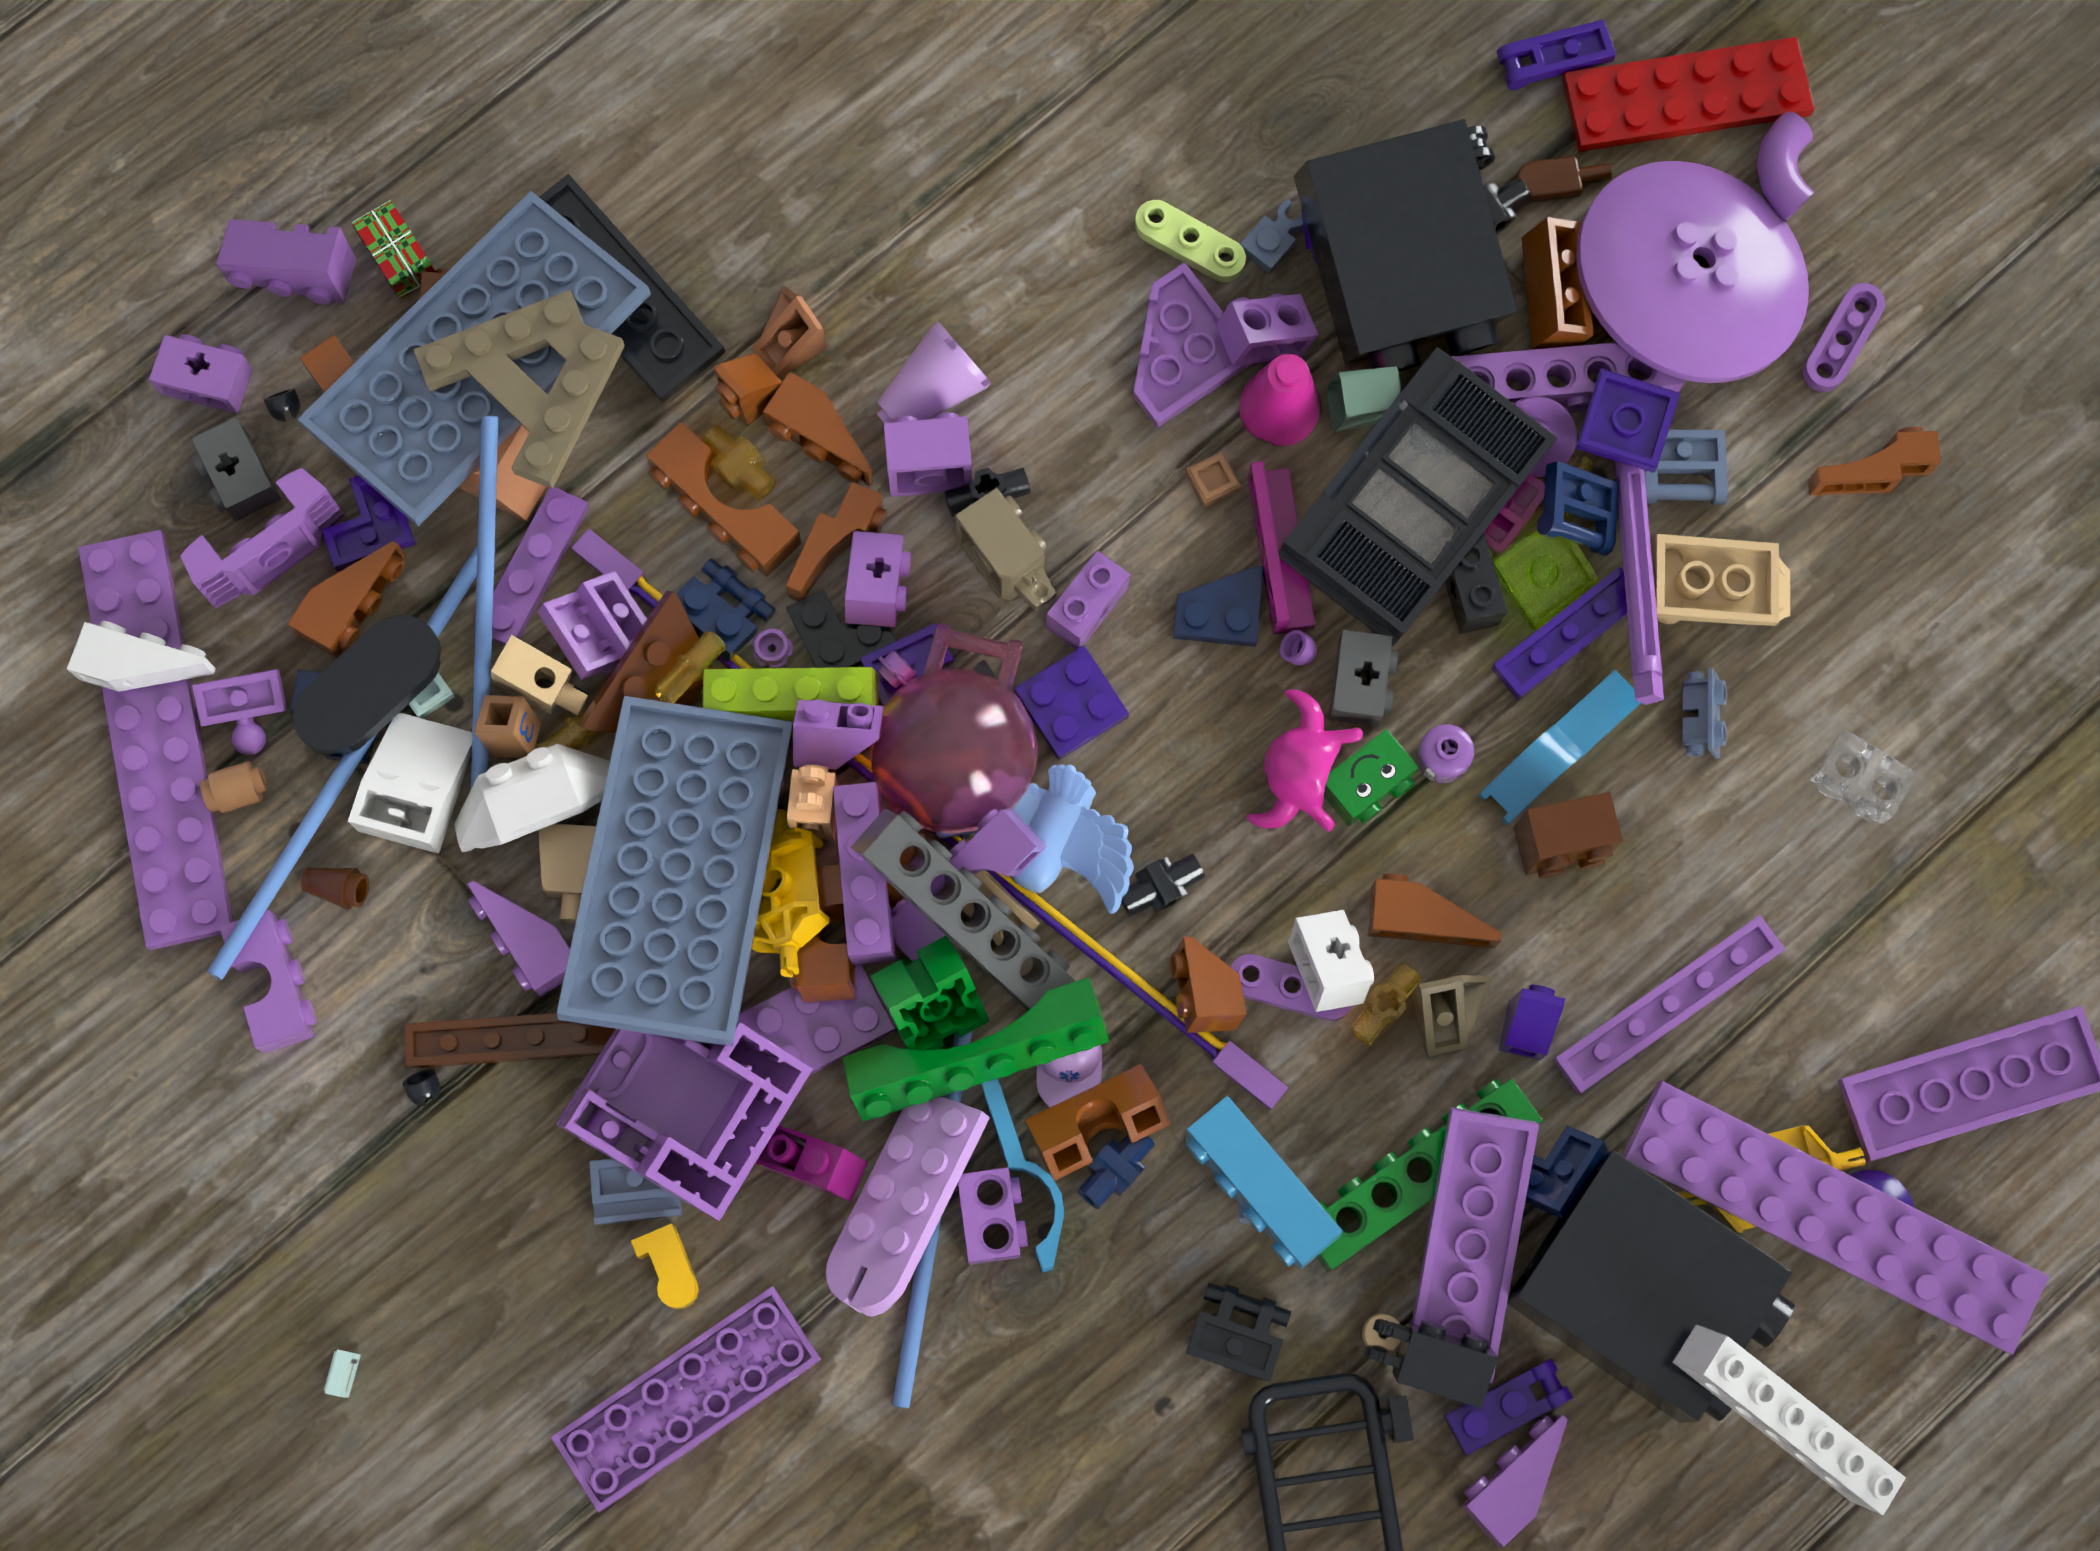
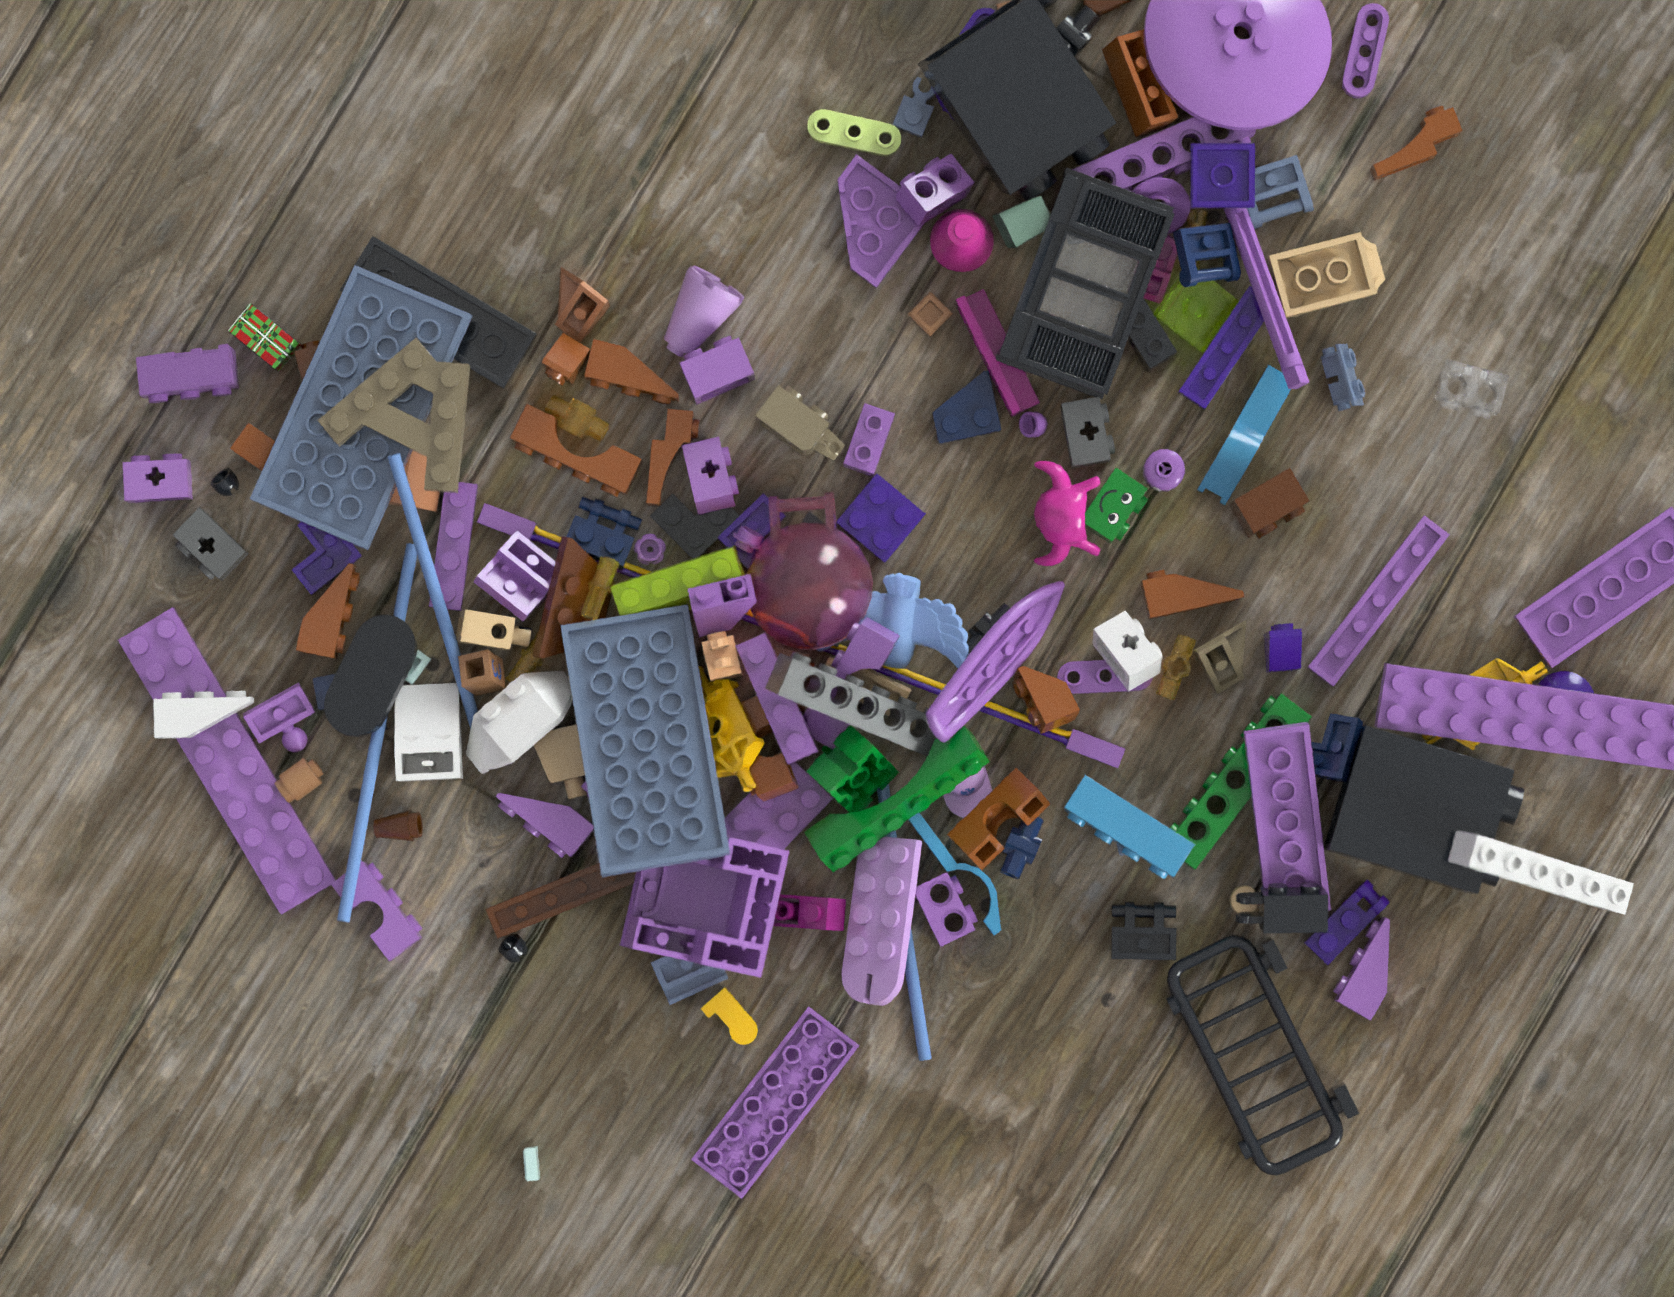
camera: 15 degrees left, 10 degrees up
medium lavender plate [180,468,344,608] -> none
black axle [944,467,1031,517] -> none
none -> medium lavender piece [926,581,1065,742]

